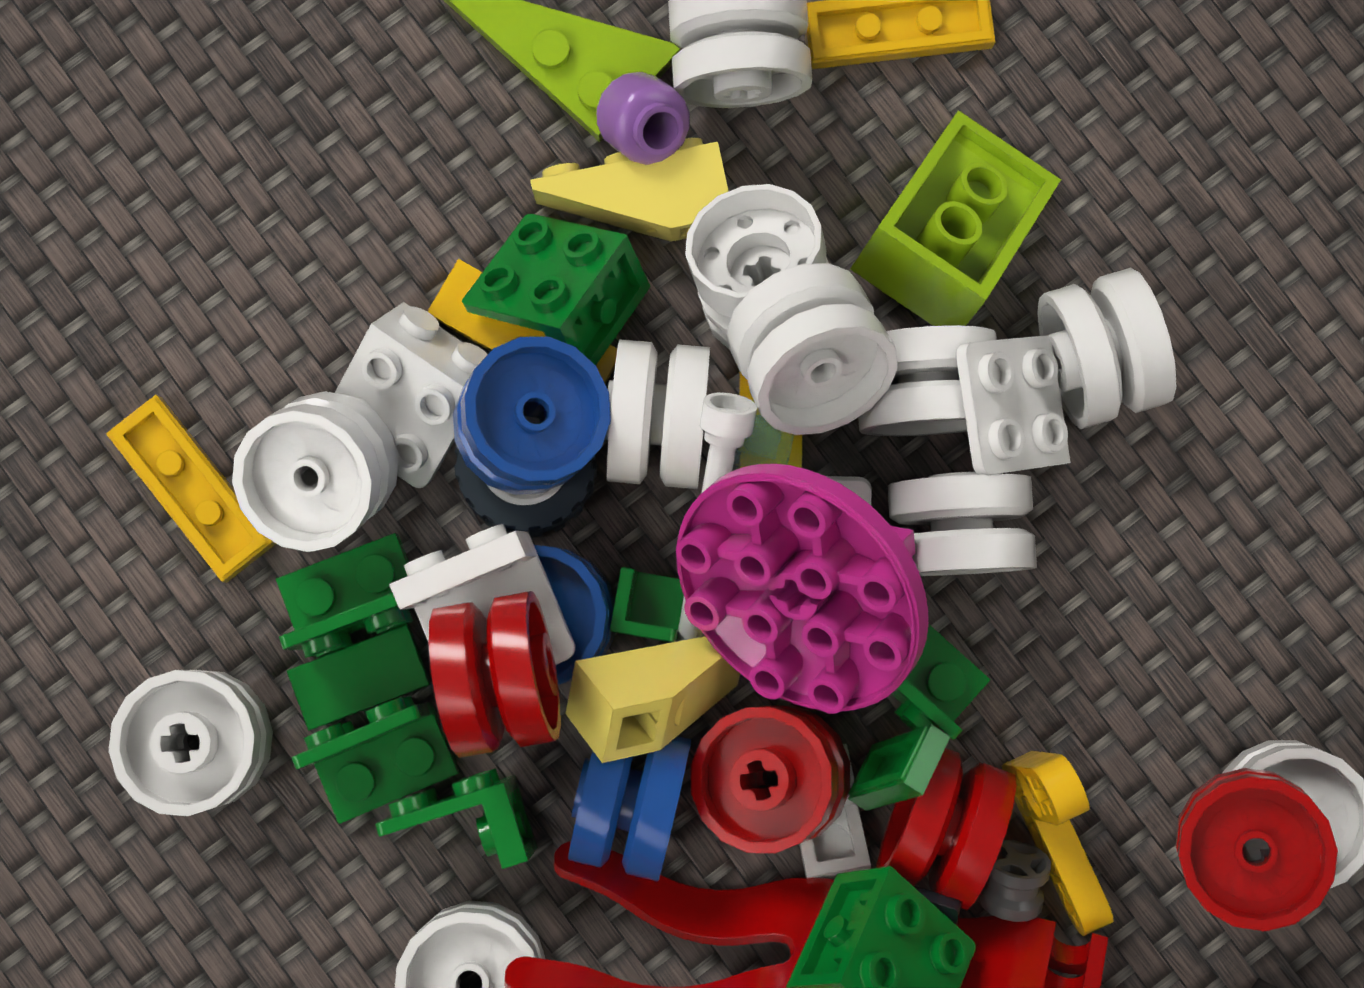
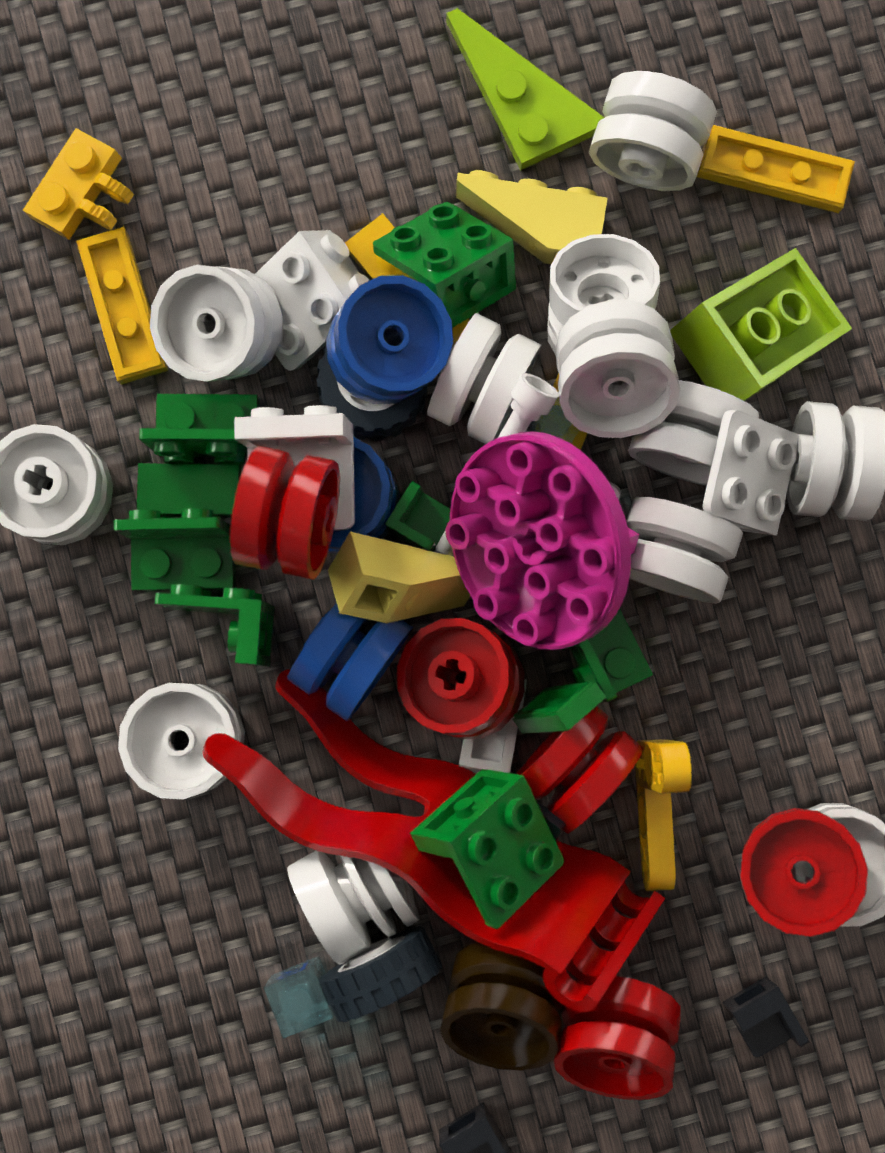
camera: 25 degrees right, 0 degrees up
medium lavender head [597,72,690,165] -> none
dark grey wheel [978,840,1051,922] -> none
none -> yellow hinge [23,128,134,240]

